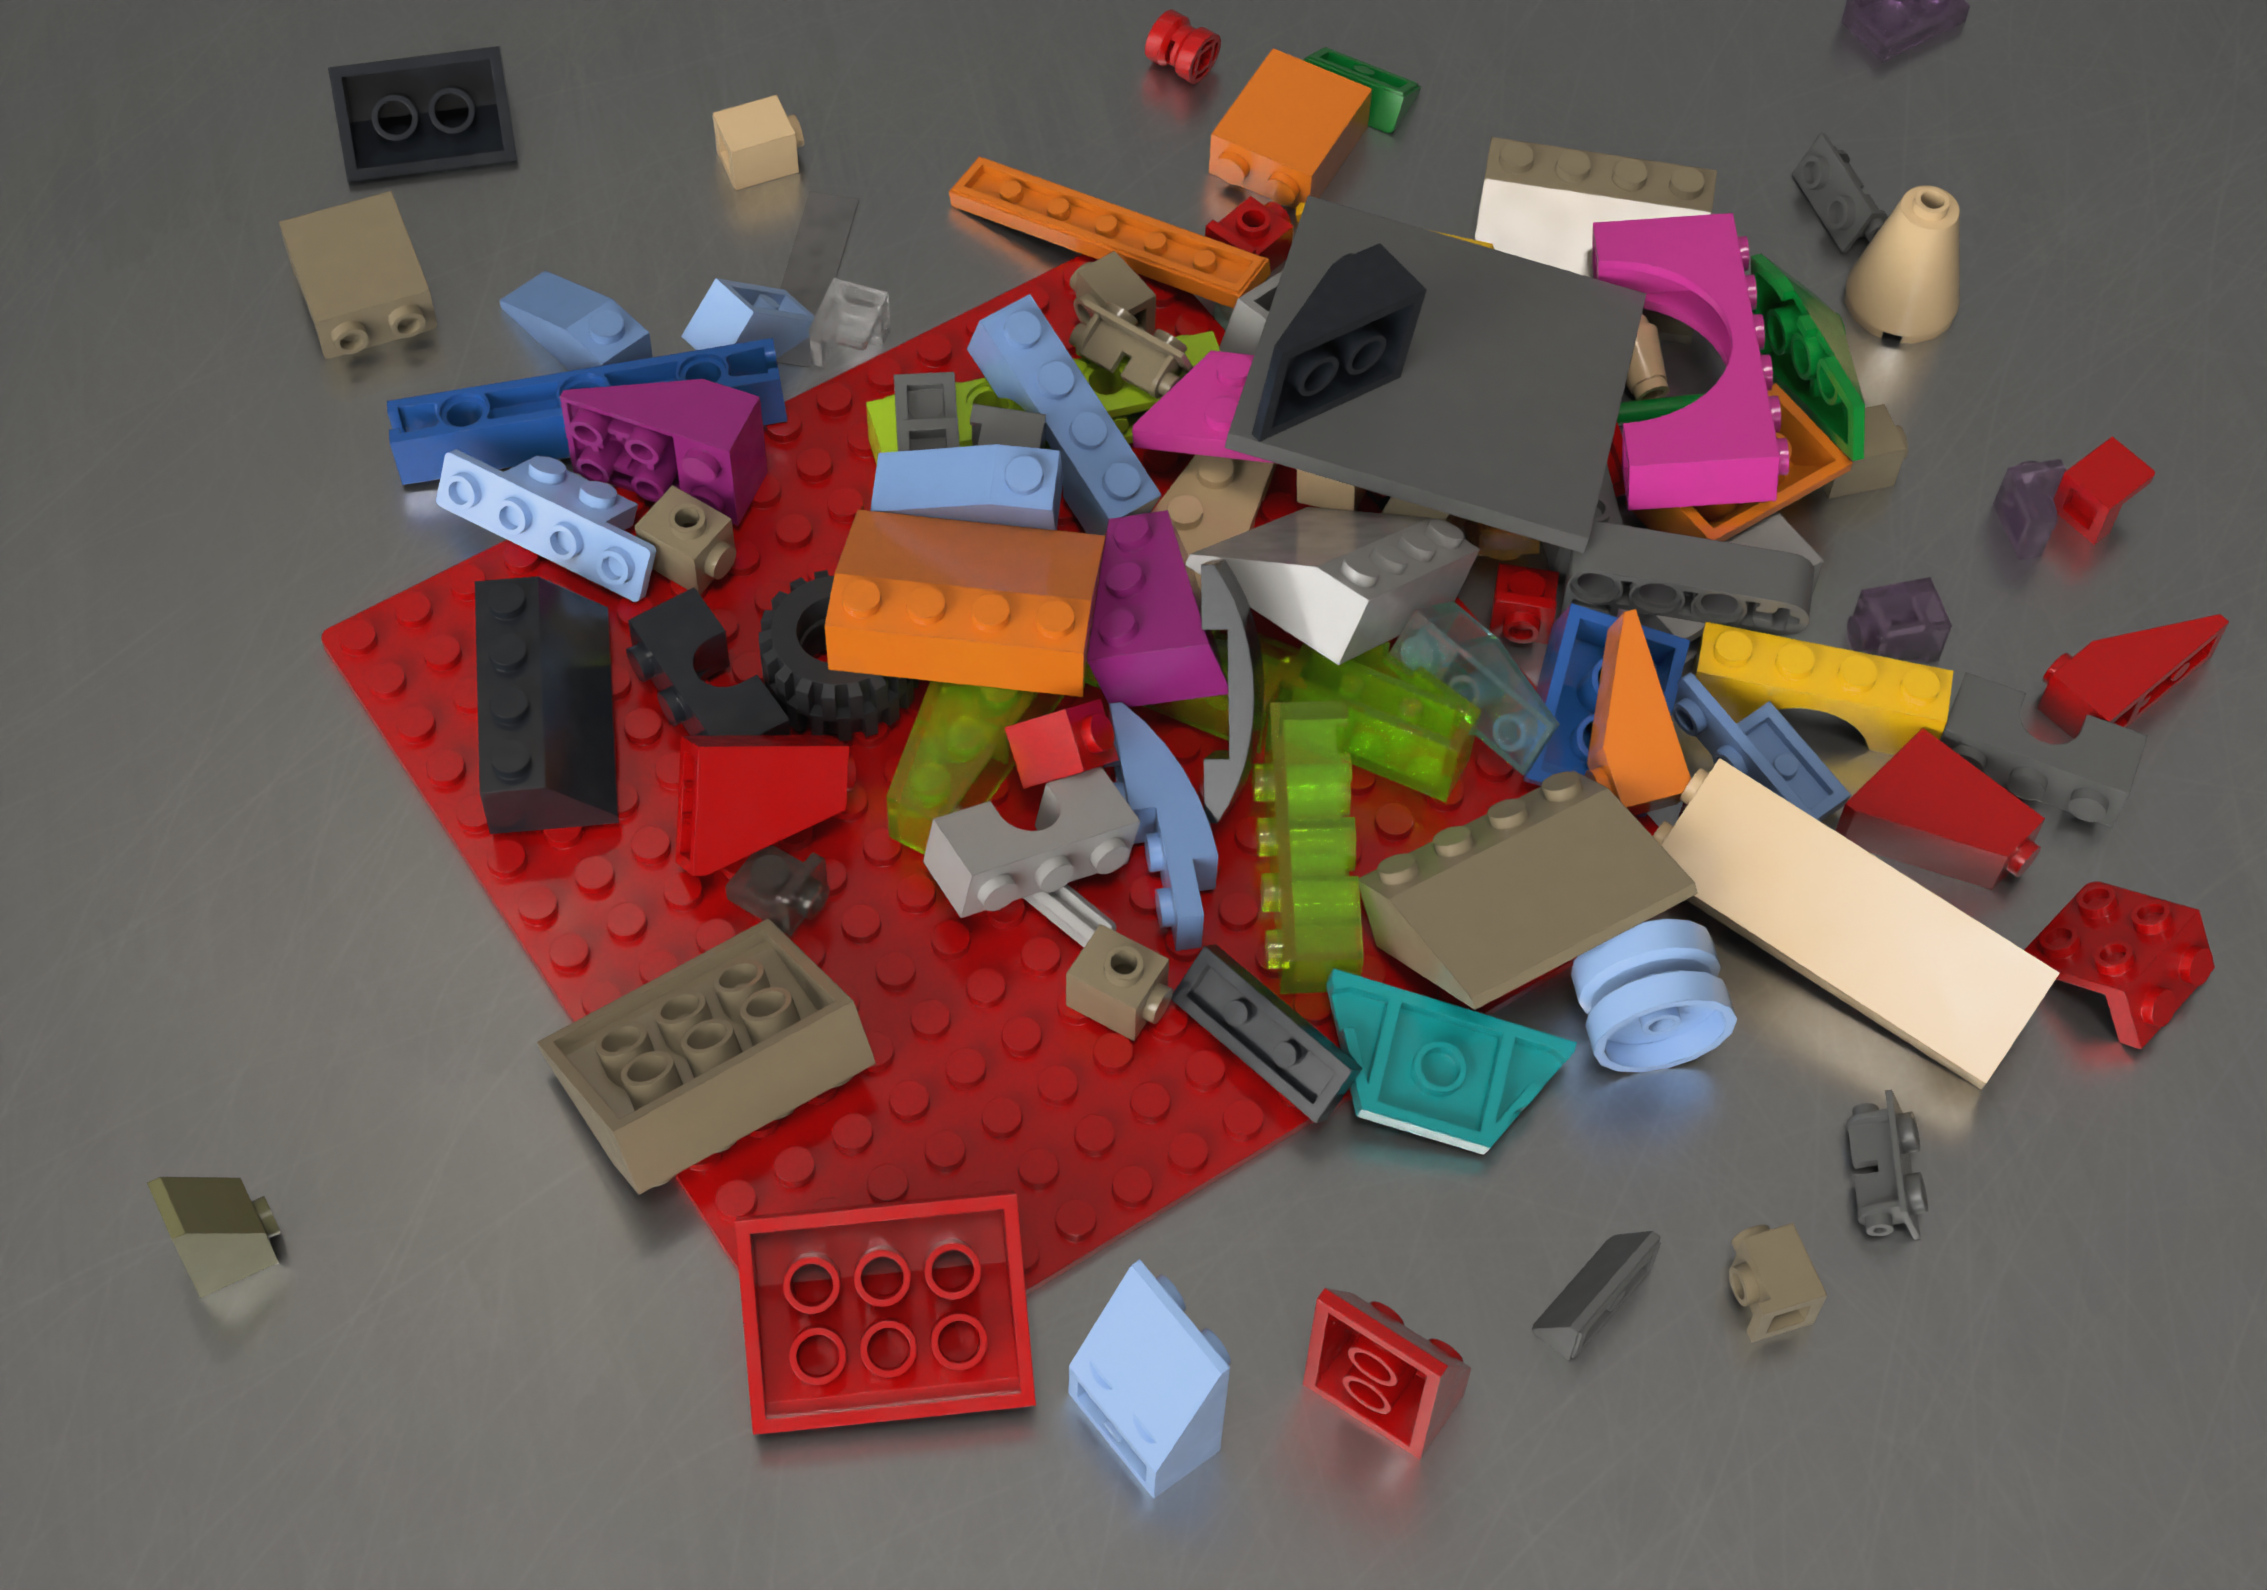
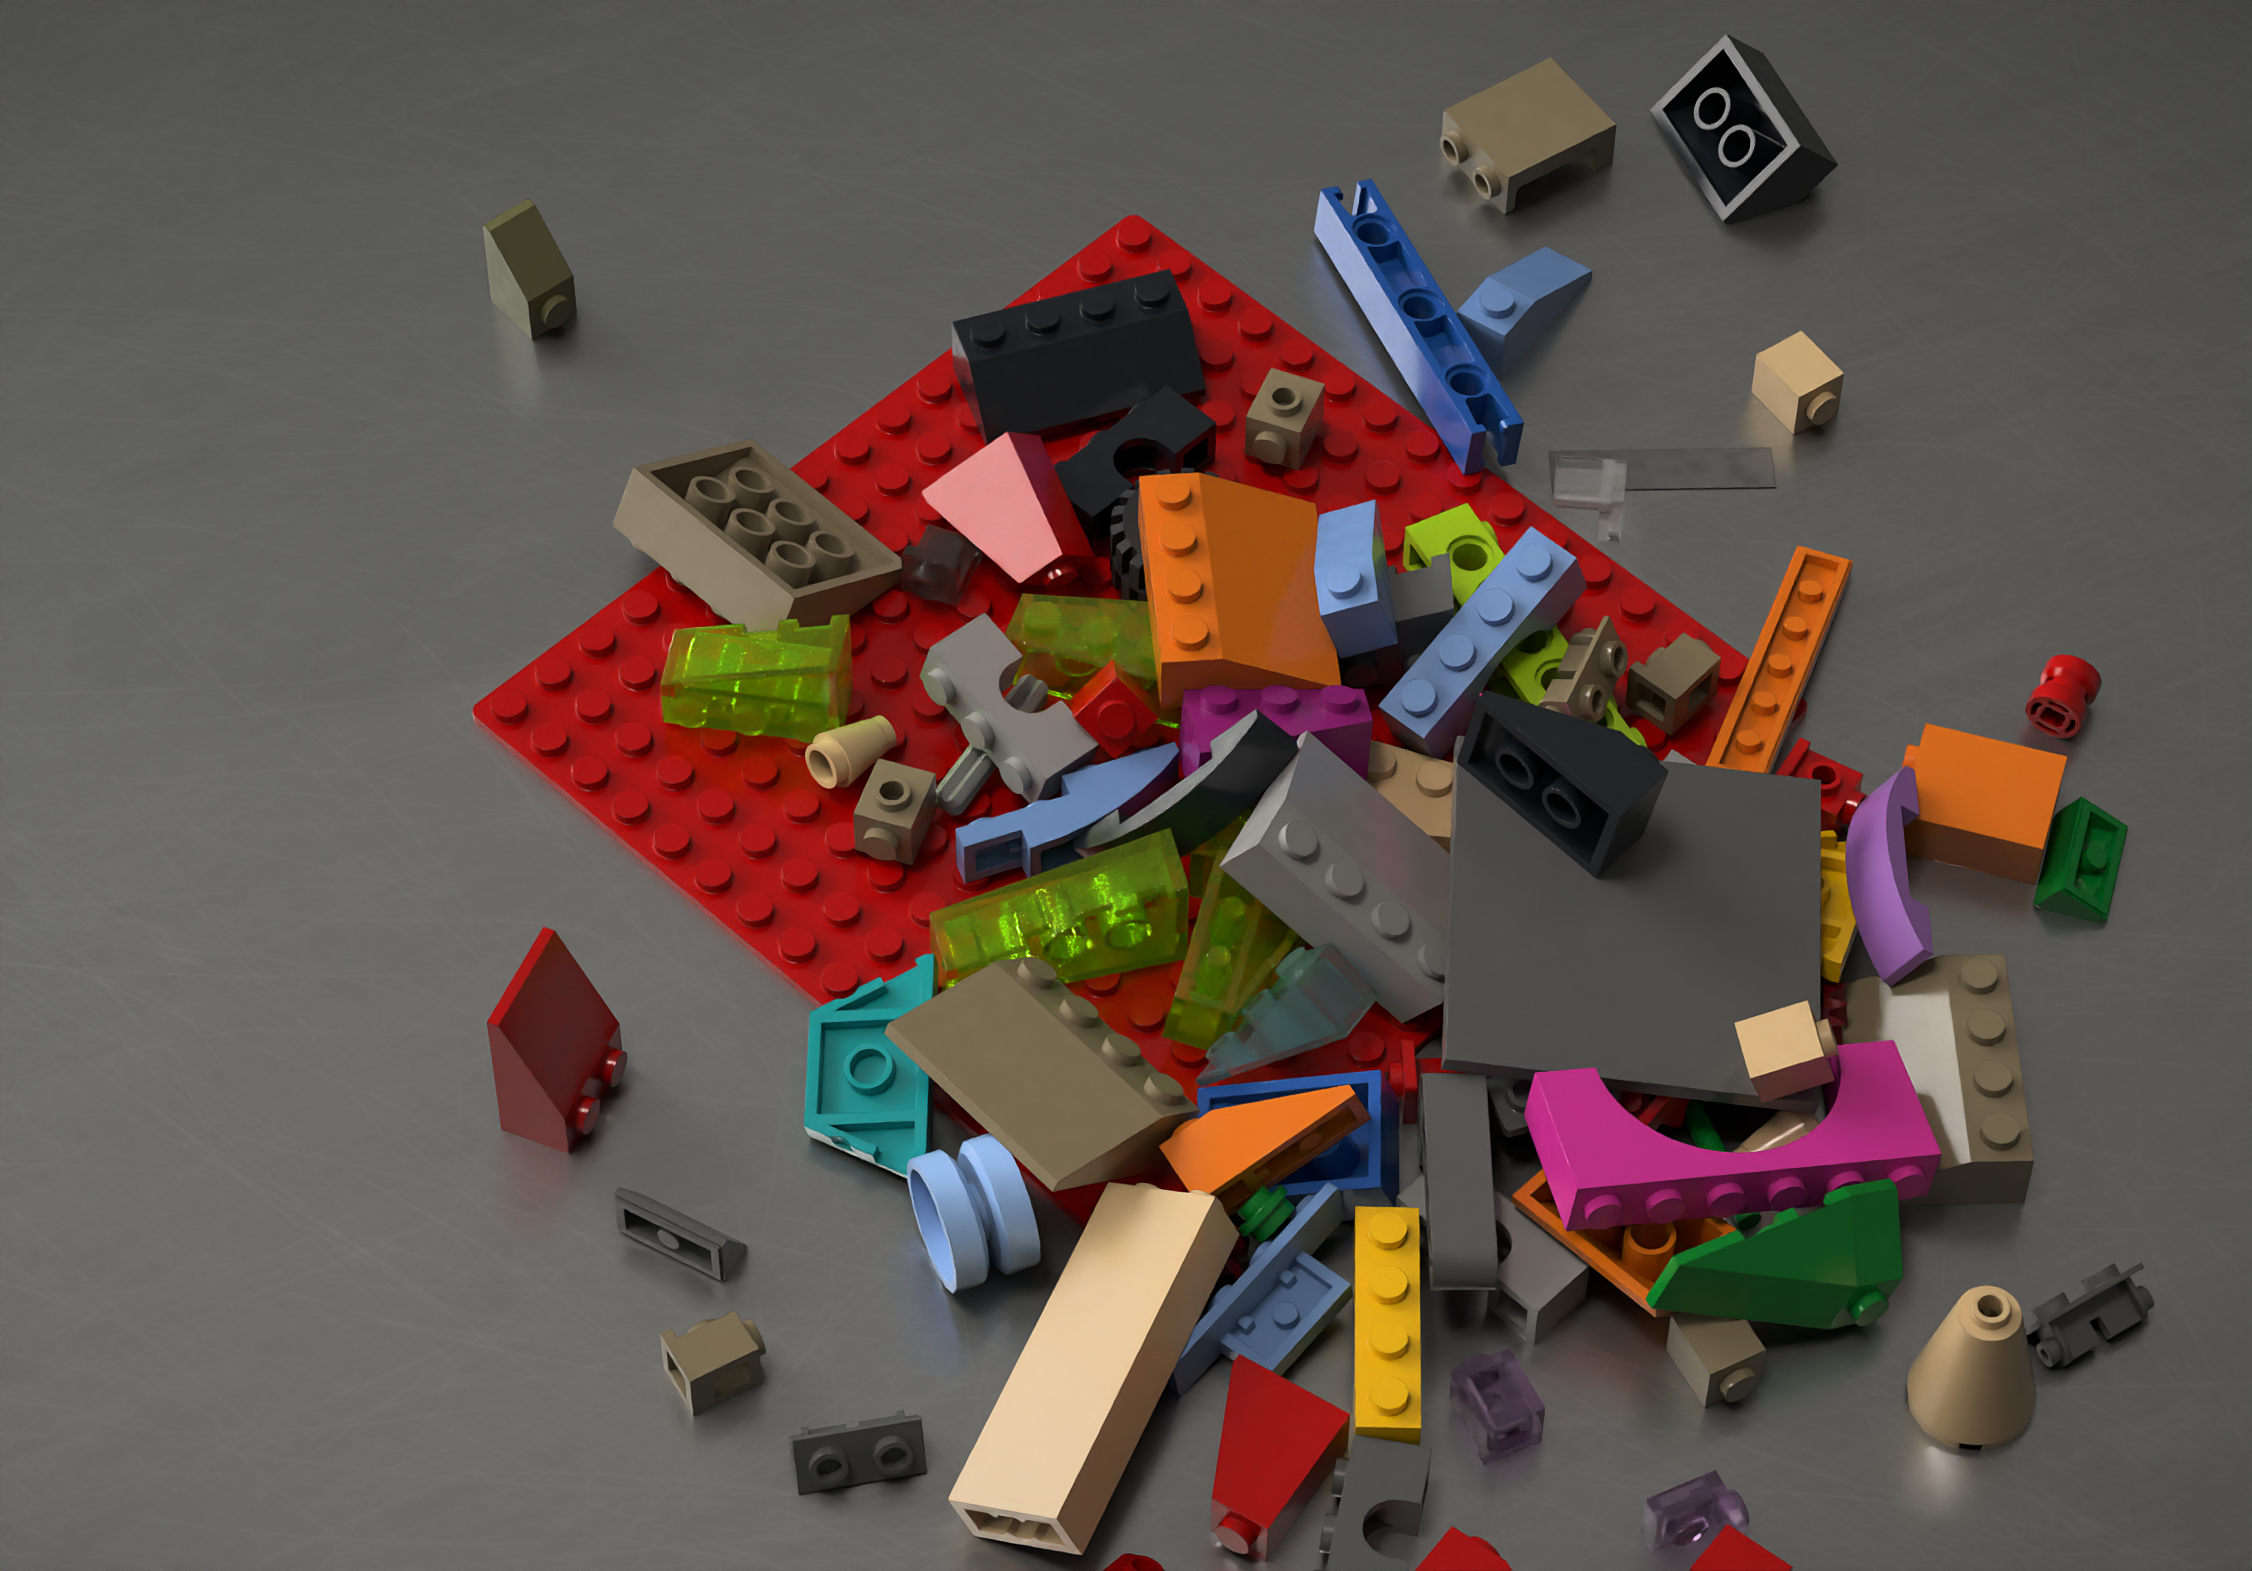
camera: 80 degrees right, 5 degrees down
light blue bracket [436,449,656,602] -> none
magenta slope [560,379,768,526] -> none
light blue slope [681,278,822,358] -> none
red slope [734,1190,1036,1435] -> none
dark grey slope [894,372,959,452] -> none
light blue slope [1068,1259,1231,1499] -> none
black plate [1171,944,1363,1123] -> none
none -> clear neon green wedge [660,614,853,743]
none -> tan cone [805,715,897,789]
none -> green plate [1237,1185,1295,1244]
none -> tan brick [1735,1000,1839,1103]
none -> medium lavender slope [1845,765,1933,986]

